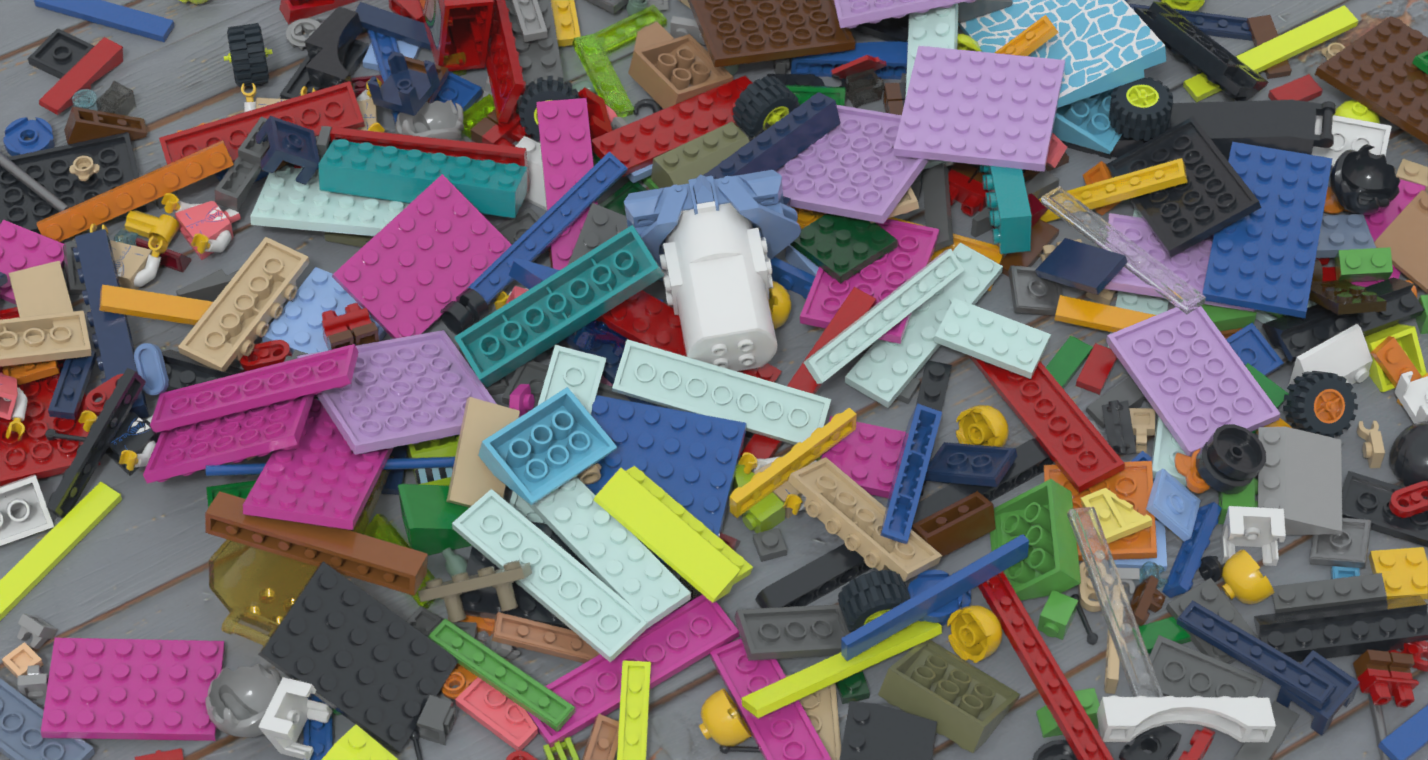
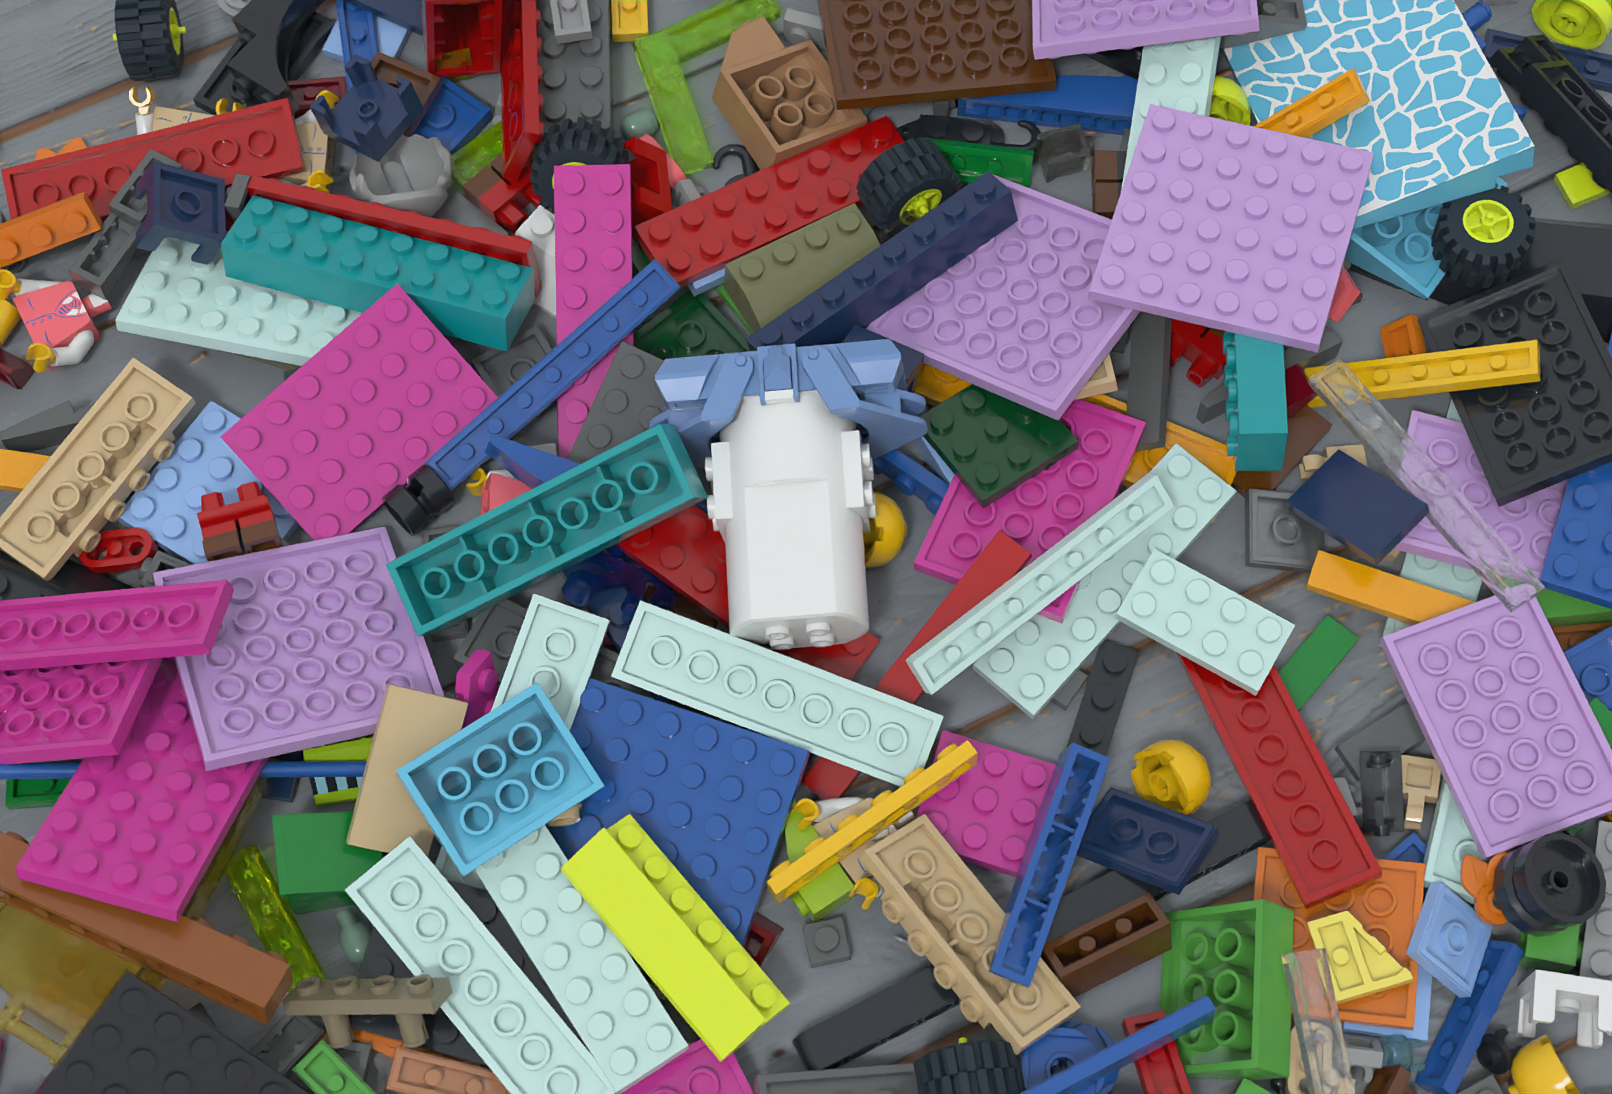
camera: 10 degrees right, 15 degrees up
red piece [831,55,887,81] -> none
red tile [1076,343,1118,395] -> none

